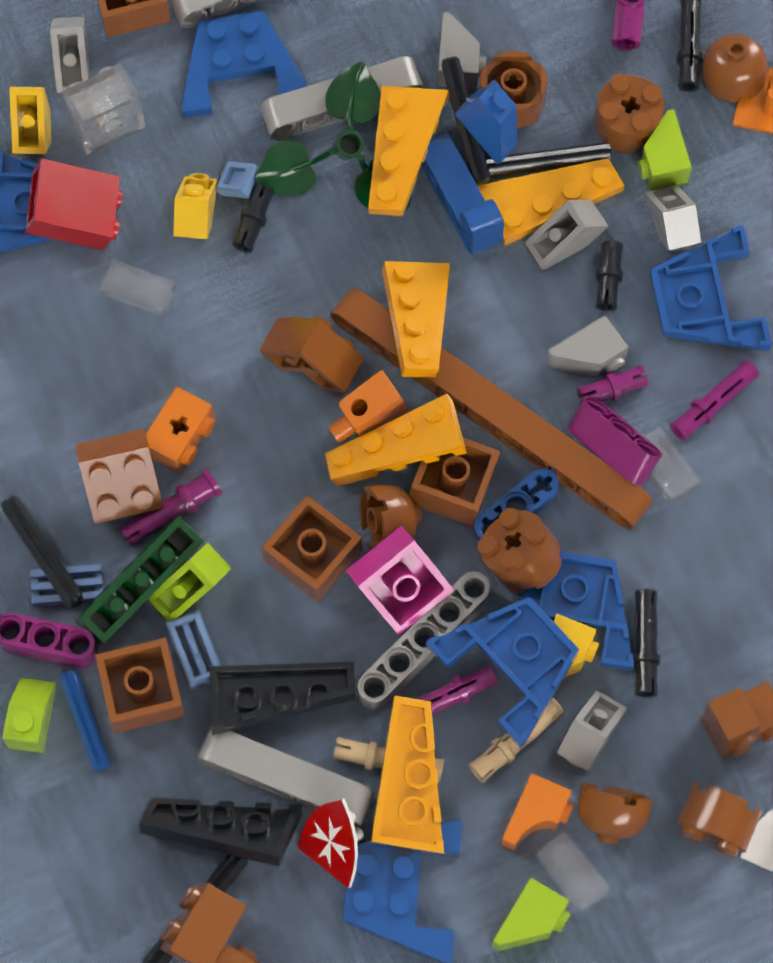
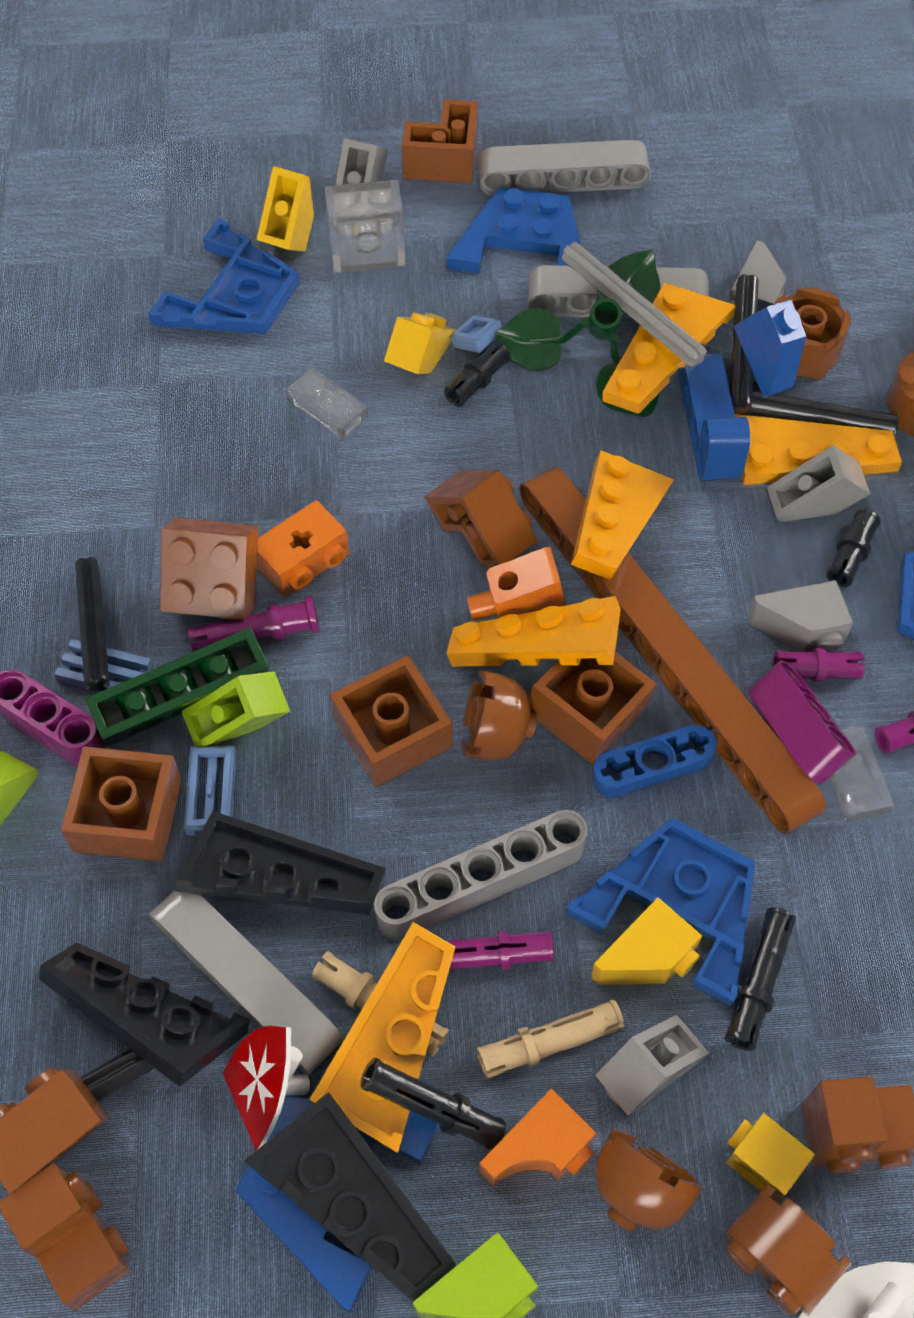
camera: 20 degrees right, 10 degrees down
brick [25,158,123,250] -> none
blue axle [59,670,112,772] -> none
dark pink brick [346,525,454,635] -> none
blue wing [426,597,579,748] -> none
dark orange brick [477,508,562,593] -> none
clear plate [535,831,611,914] -> none
none -> black wing [243,1092,457,1302]
none -> black pin [360,1057,506,1150]
none -> light grey axle [562,242,707,367]
none -> yellow brick [726,1112,815,1203]

